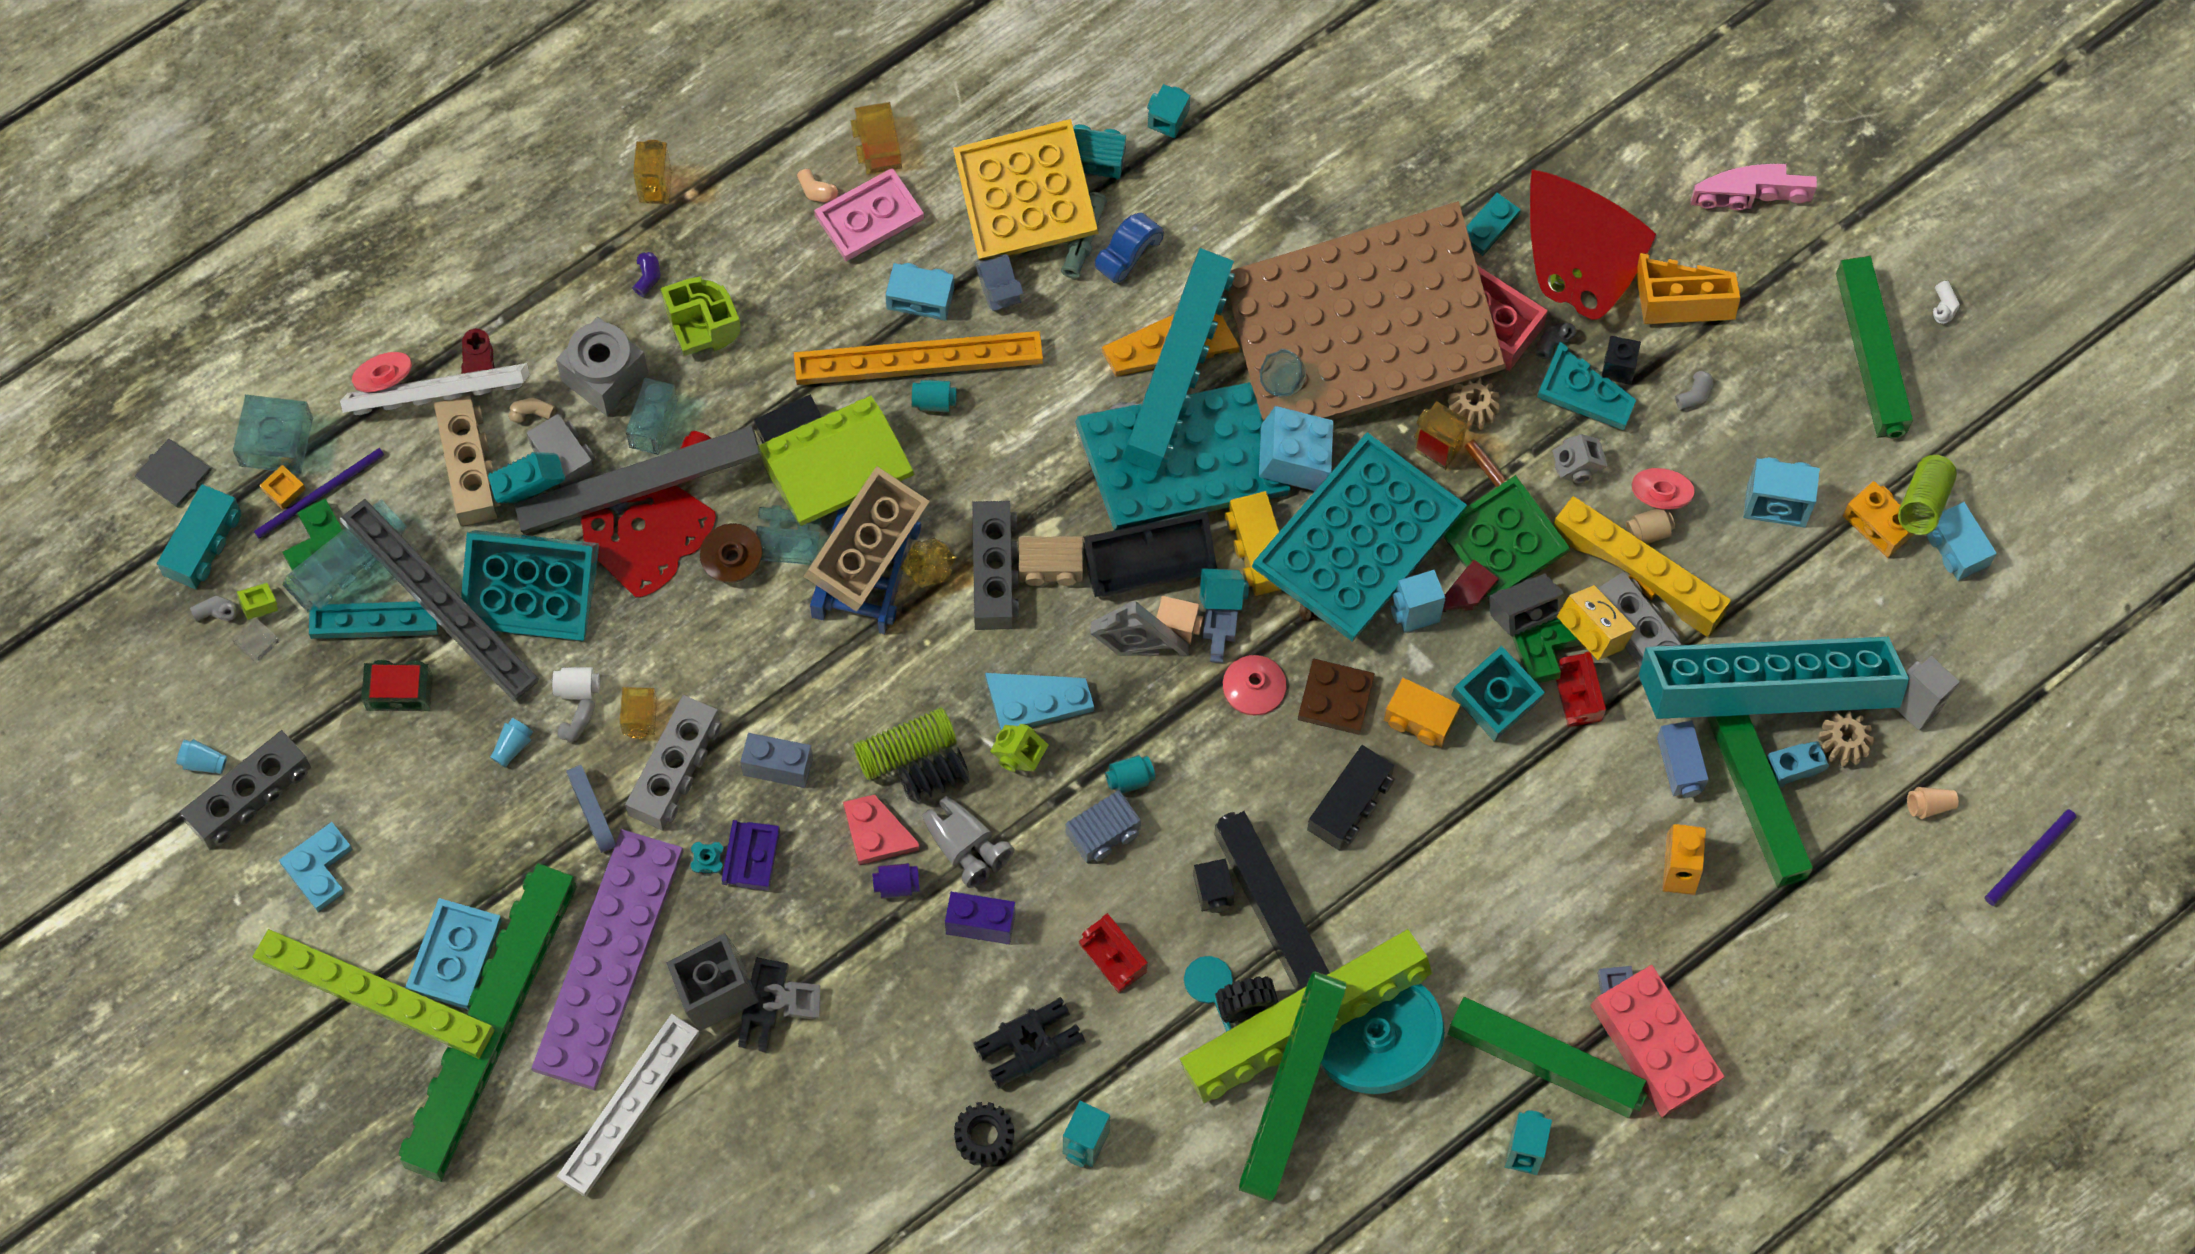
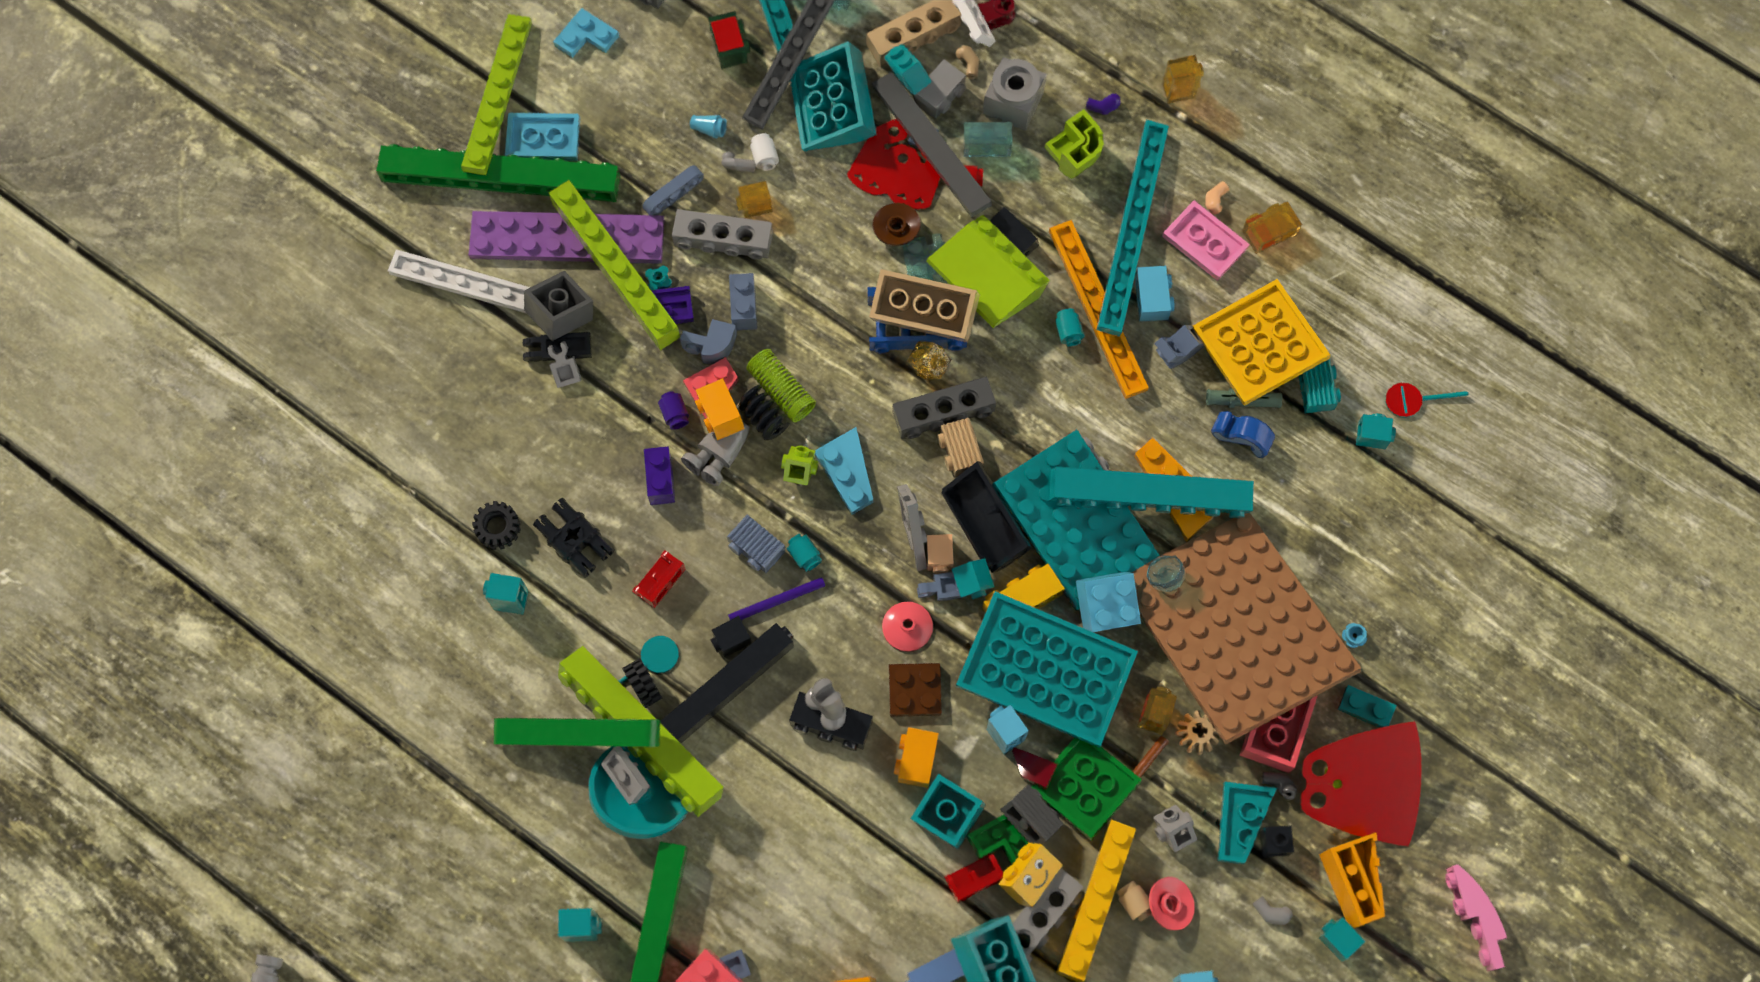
camera: 75 degrees right, 5 degrees up
none -> lime brick [549,180,680,351]
none -> light grey plate [601,746,650,805]
none -> sand blue brick [680,319,737,364]
none -> light orange brick [695,378,745,441]
none -> dark purple bar [728,577,825,620]
none -> light grey piece [805,678,846,731]
none -> teal plate [1096,119,1169,337]
none -> teal brick [1319,917,1366,962]
none -> medium azure plate [1342,623,1367,648]
none -> red piece [1385,383,1469,418]

